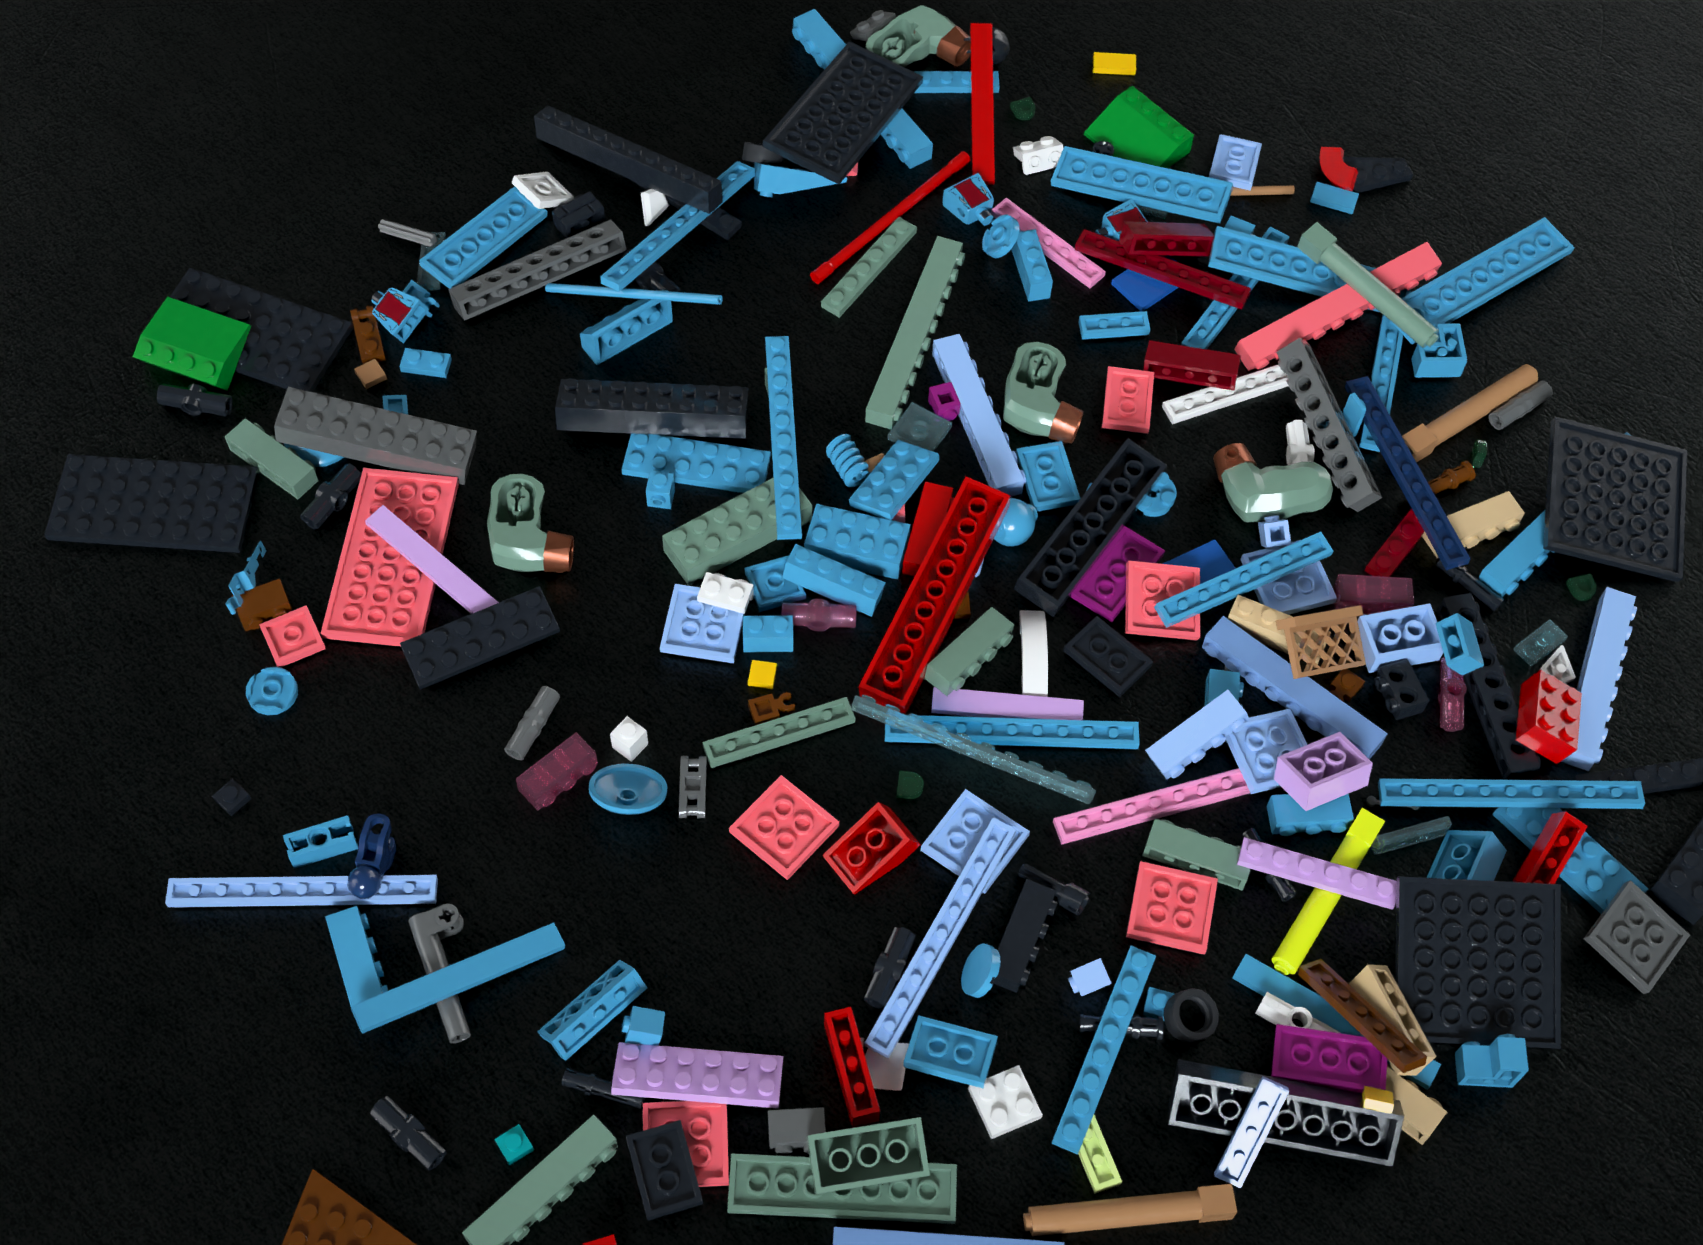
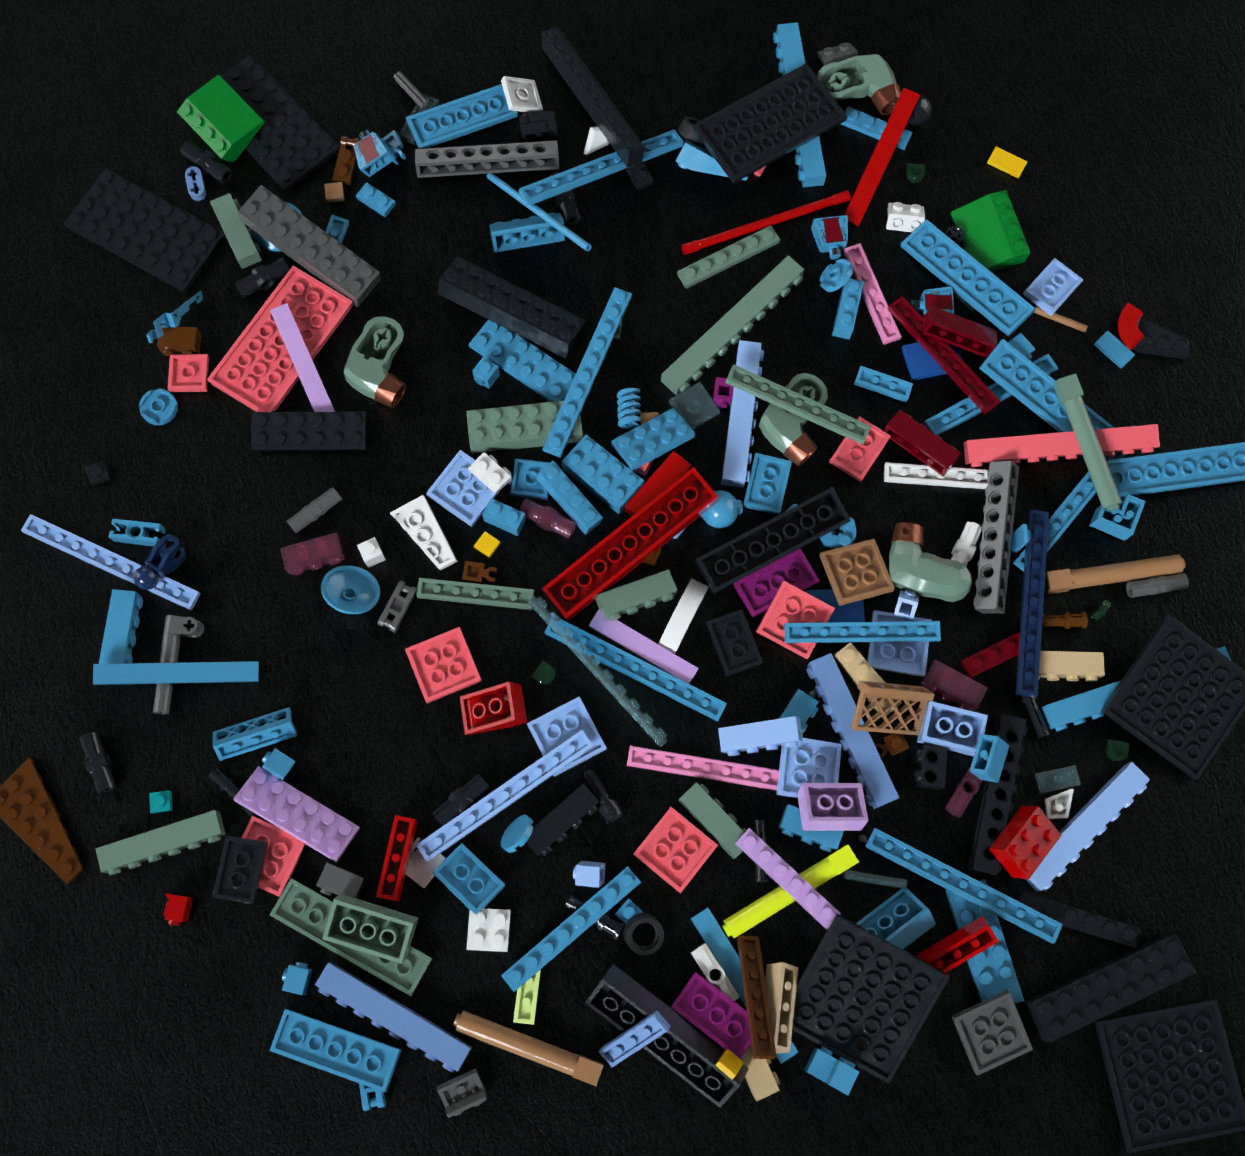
camera: 25 degrees right, 15 degrees up
none -> medium blue beam [185,167,206,201]
none -> white wing [390,495,457,570]
none -> sand green plate [725,364,871,445]
none -> medium nougat plate [820,539,895,606]

